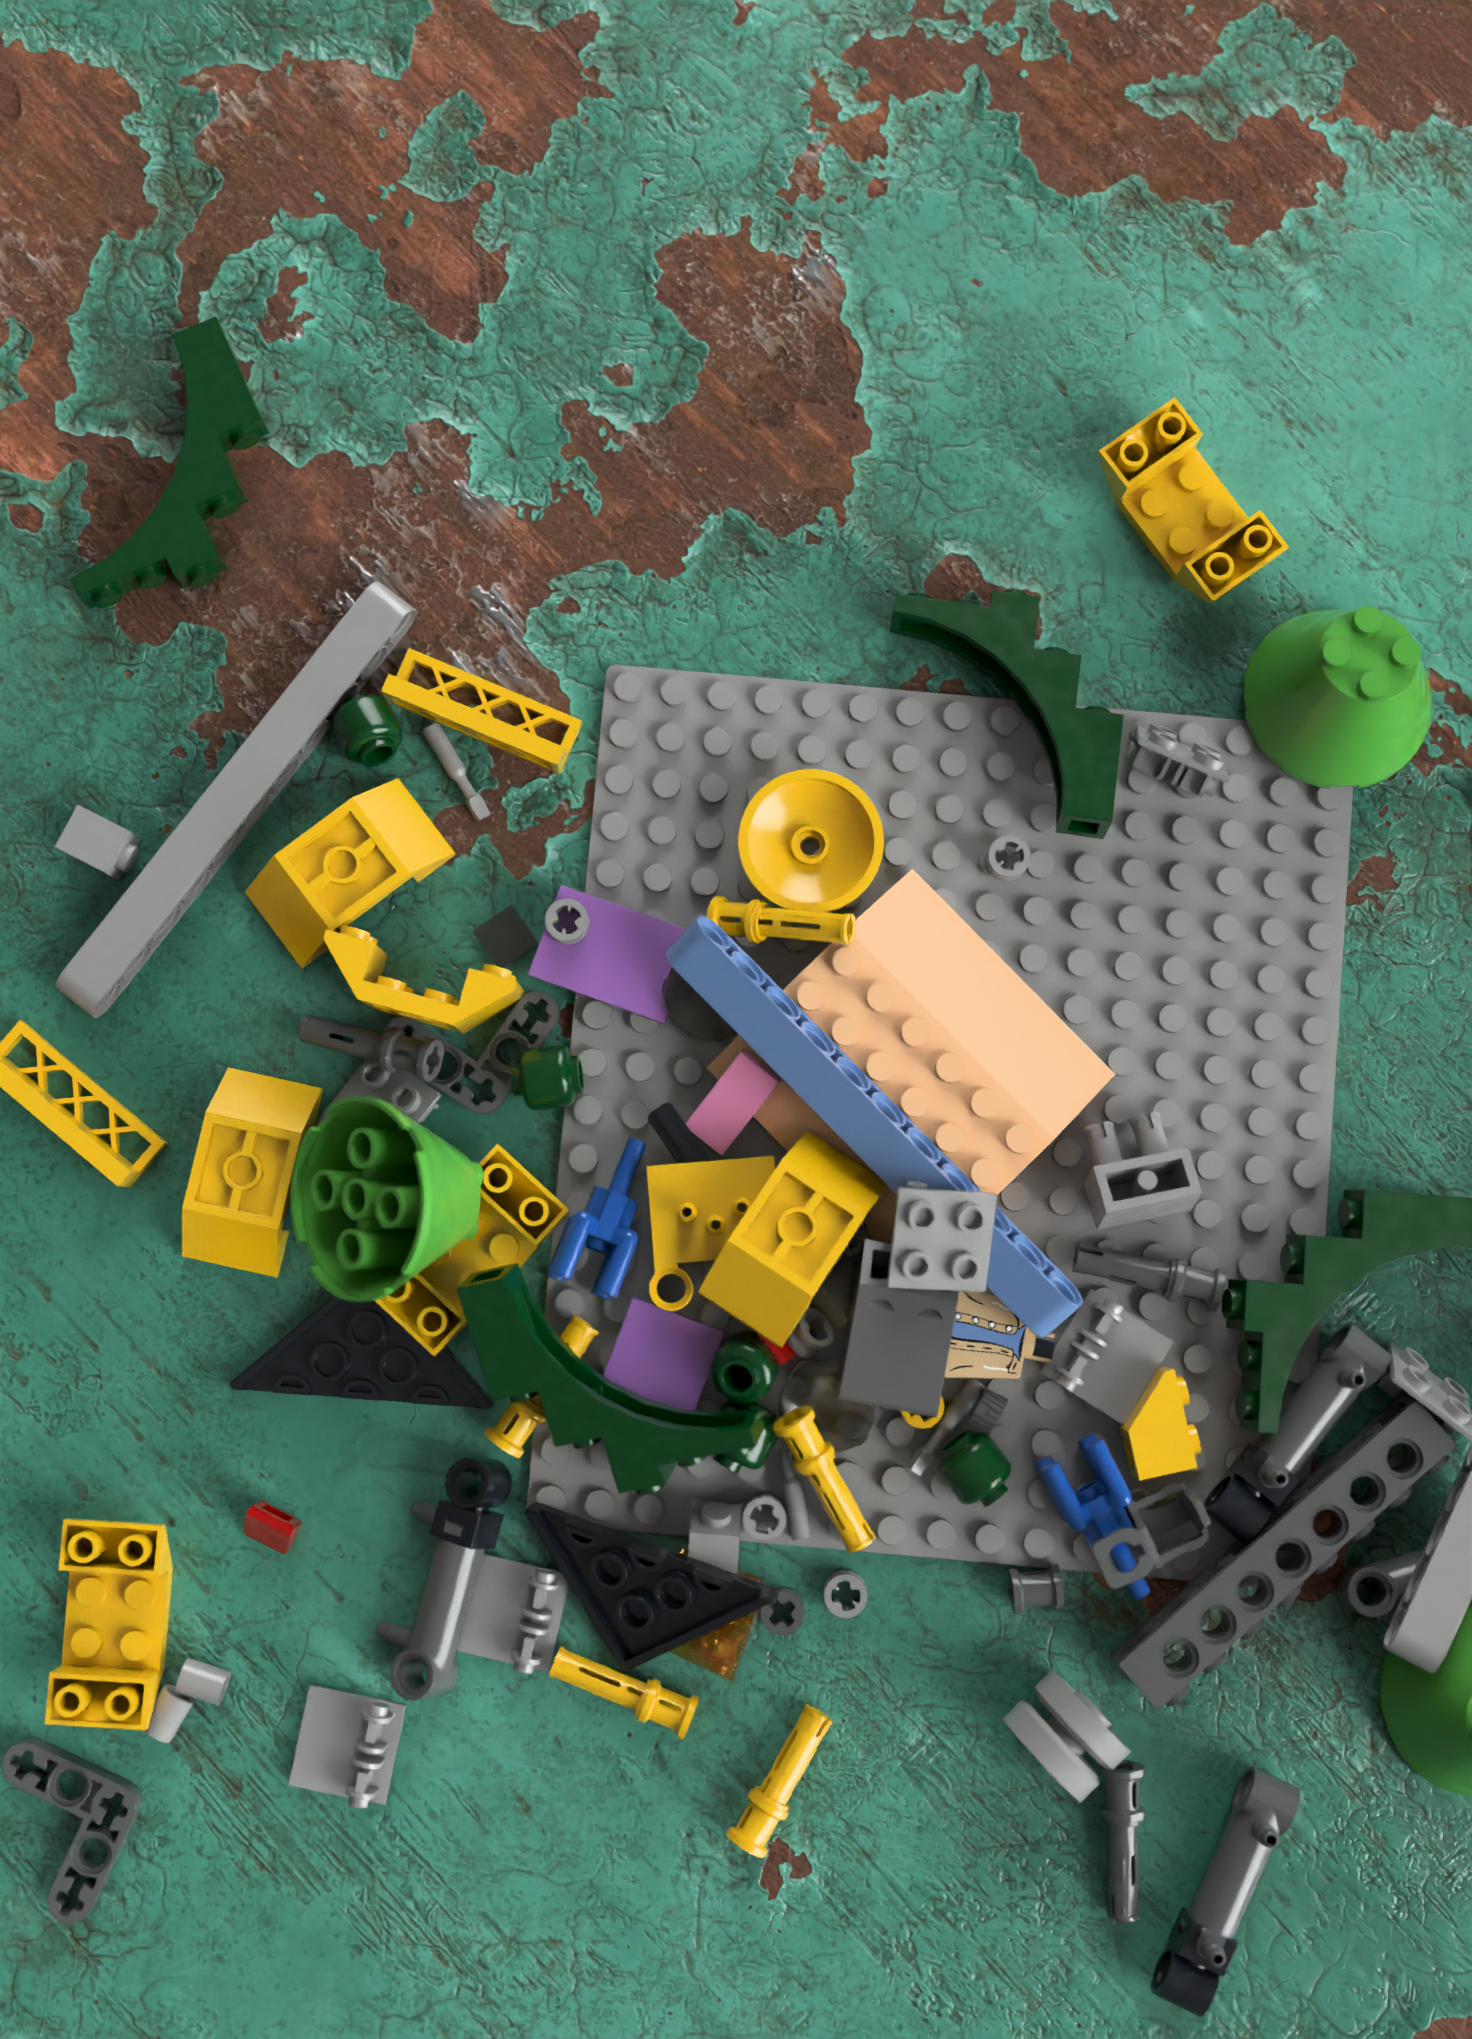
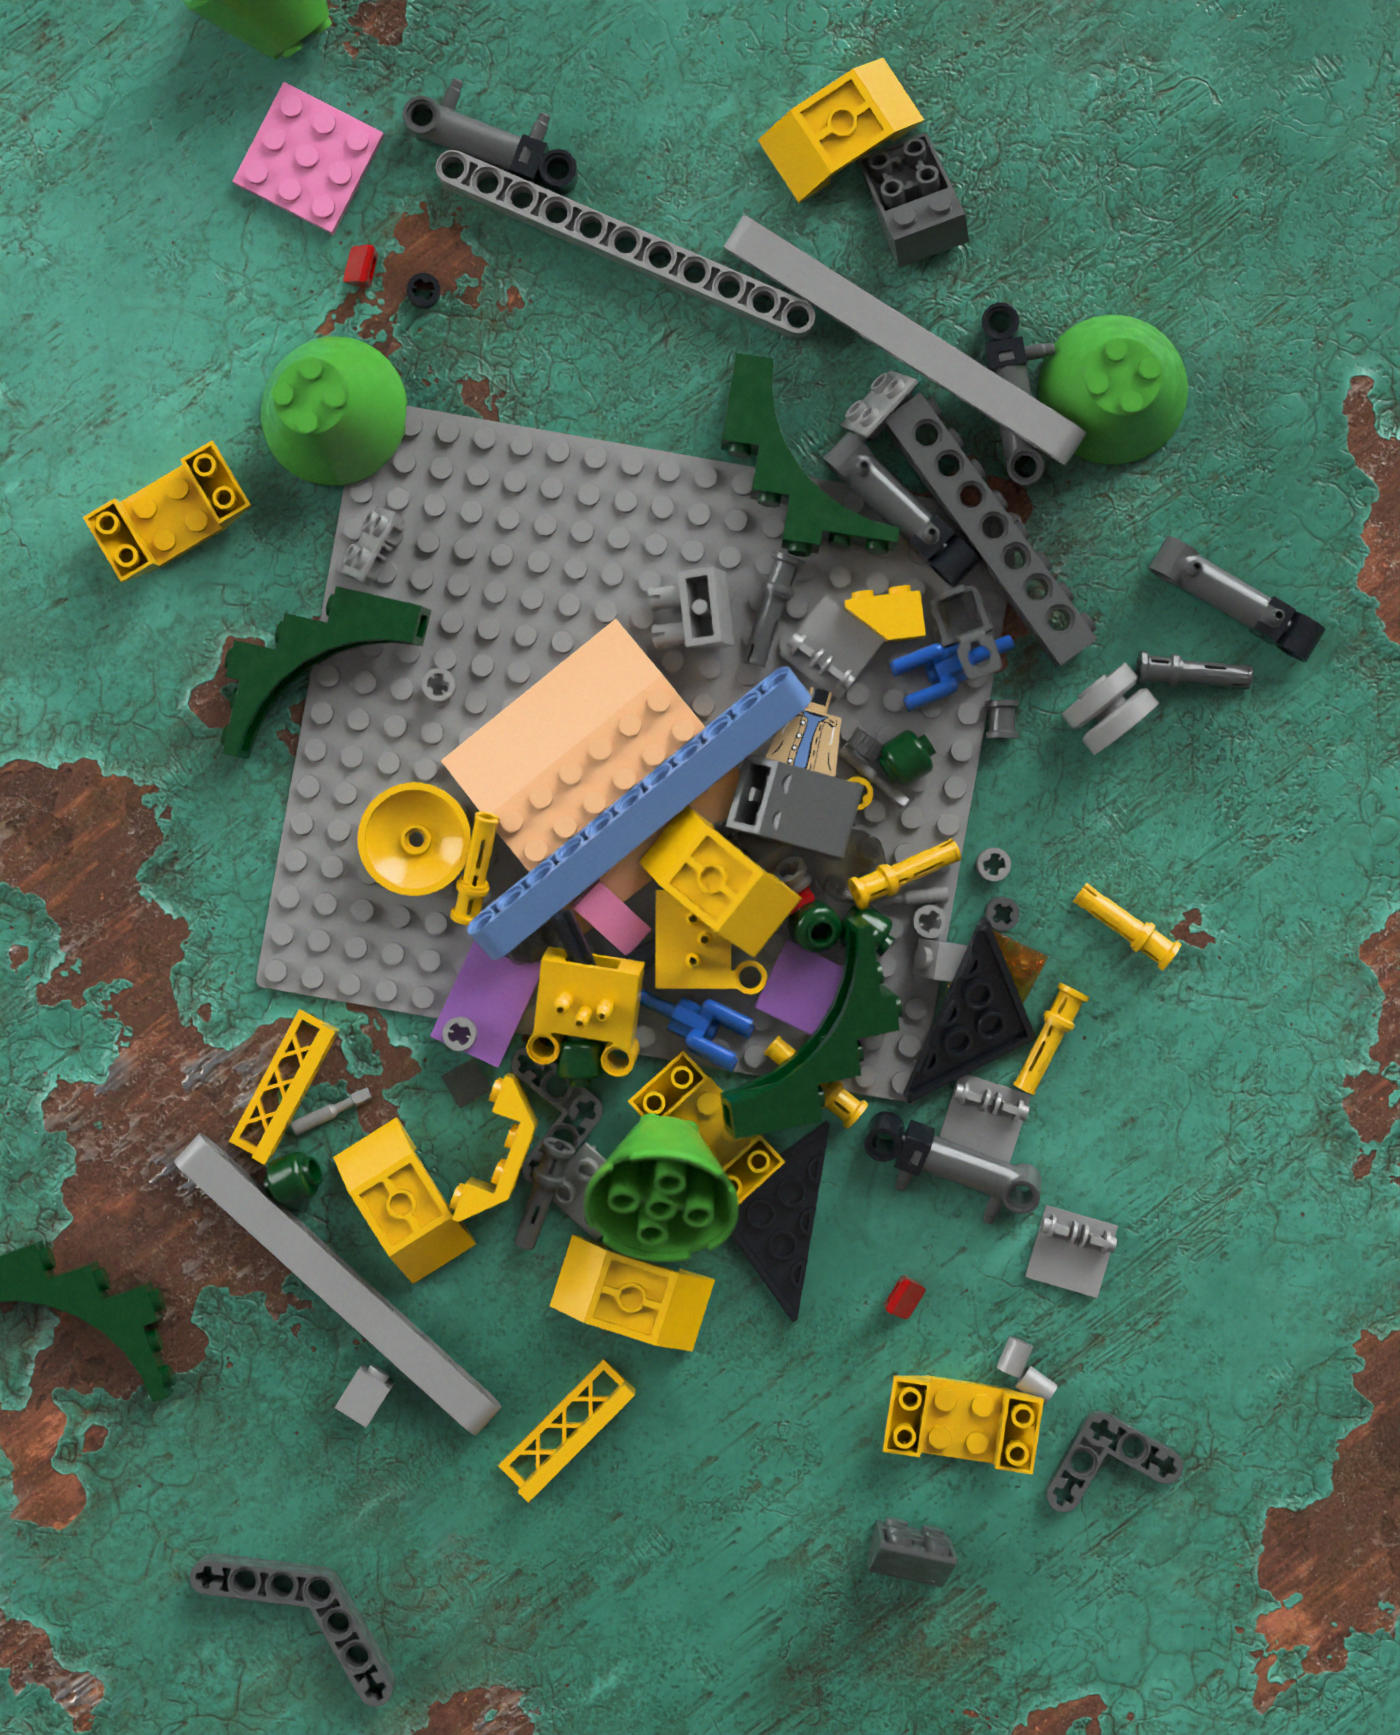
camera: 80 degrees left, 5 degrees up
light grey hinge [887,1181,997,1292] -> none
none -> yellow piece [526,910,645,1077]

